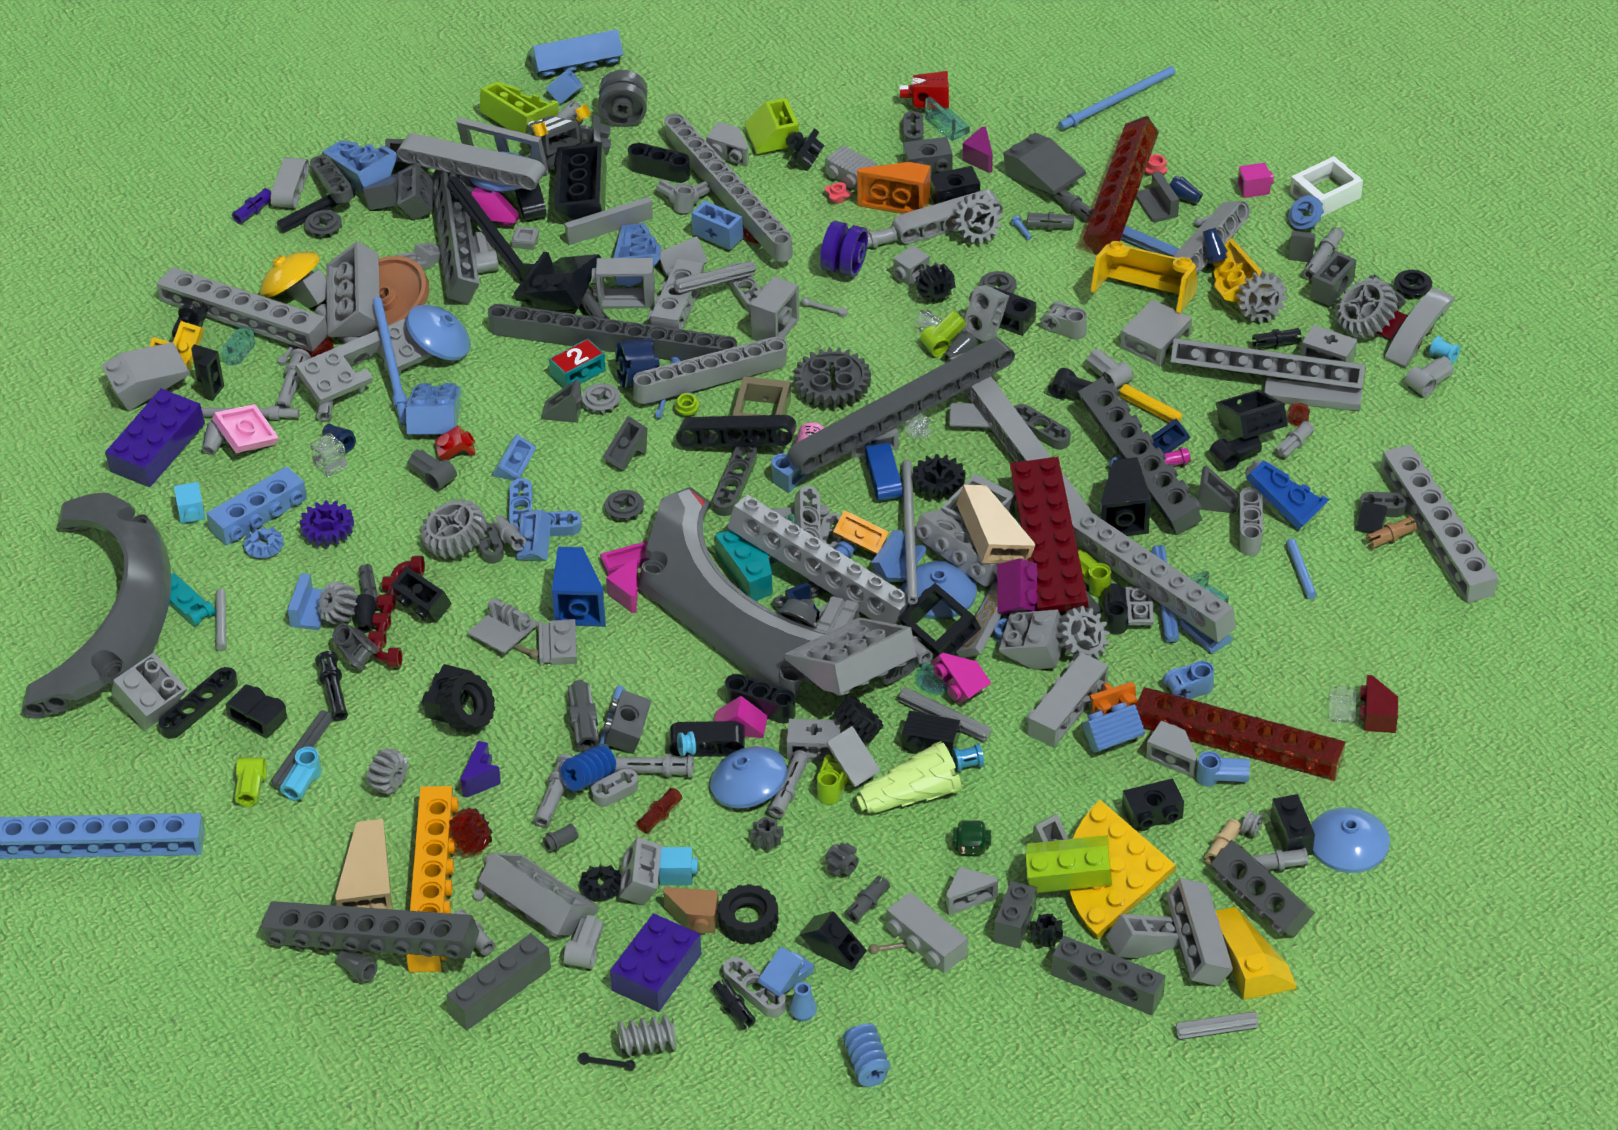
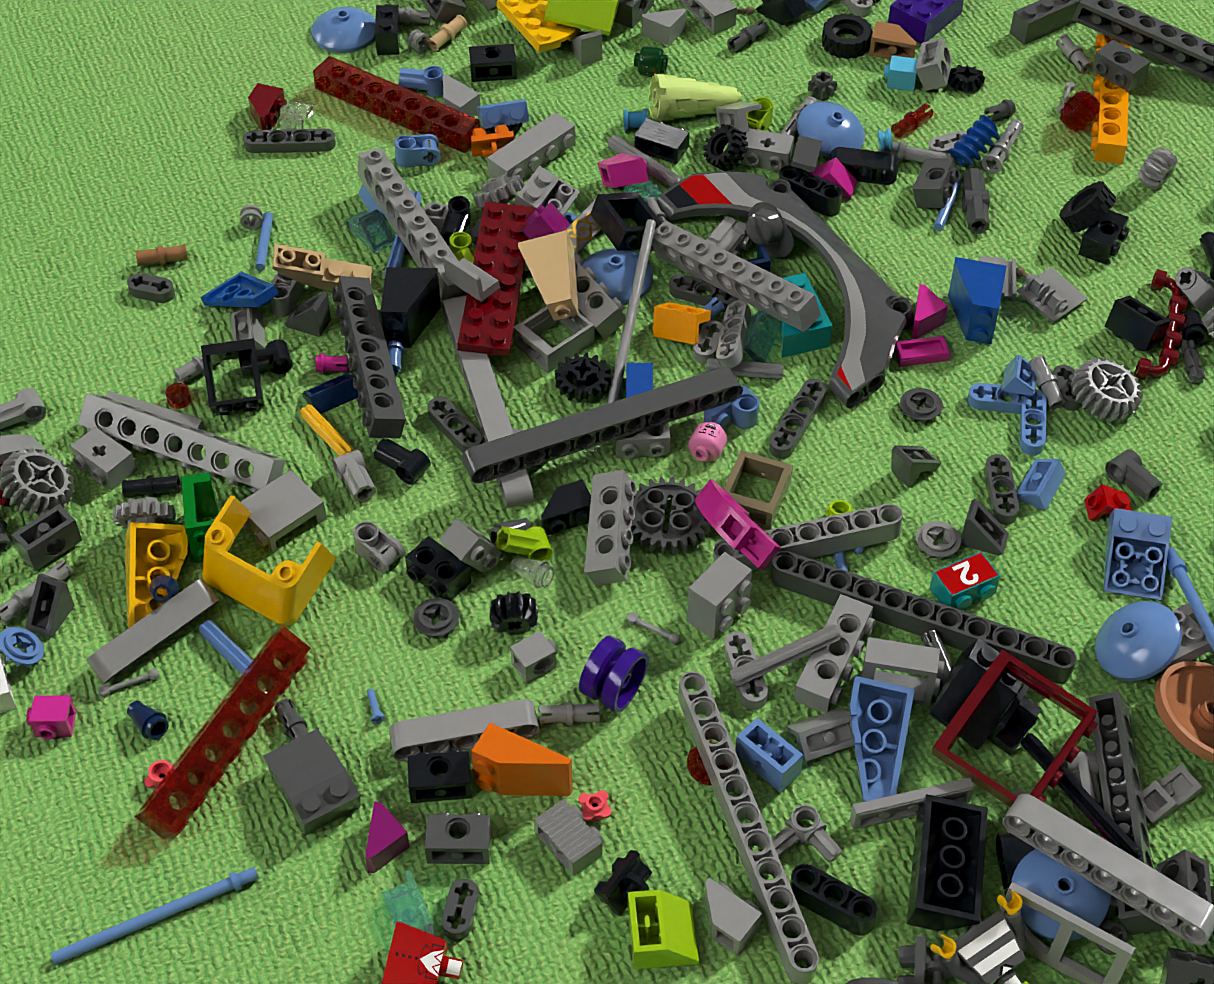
camera: 170 degrees left, 5 degrees up
tan slope [335,819,393,909] -> none
dark purple slope [460,741,501,798] -> none
light grey slope [478,852,600,937] -> none
light grey piece [564,915,604,969] -> none
dark blue brick [615,338,660,388] -> none
black beam [676,415,797,448] -> none
light grey slope [784,617,917,695] -> none
dark grey gear [825,842,859,876] -> none
medium blue panel [871,530,927,582] -> none
light grey gear [952,194,1003,244] -> none
dark grey pin [1027,212,1074,230] -> none
dark grey panel [1135,172,1179,223] -> none
black slope [1356,501,1387,533] -> none
light grey brick [1381,445,1499,603] -> none
none -> green panel [181,472,219,563]
none -> light grey bush [240,205,262,229]
none -> dark grey beam [243,128,336,153]
none -> tan slope [272,244,372,291]
none -> light grey panel [442,255,500,302]
none -> black slope [541,479,591,536]
none -> light grey brick [584,470,637,586]
none -> dark pink slope [694,479,781,570]
none -> dark grey slope [791,135,822,172]
none -> dark red window [932,649,1098,807]
none -> dark grey beam [984,454,1019,525]
none -> dark grey brick [1092,40,1151,92]

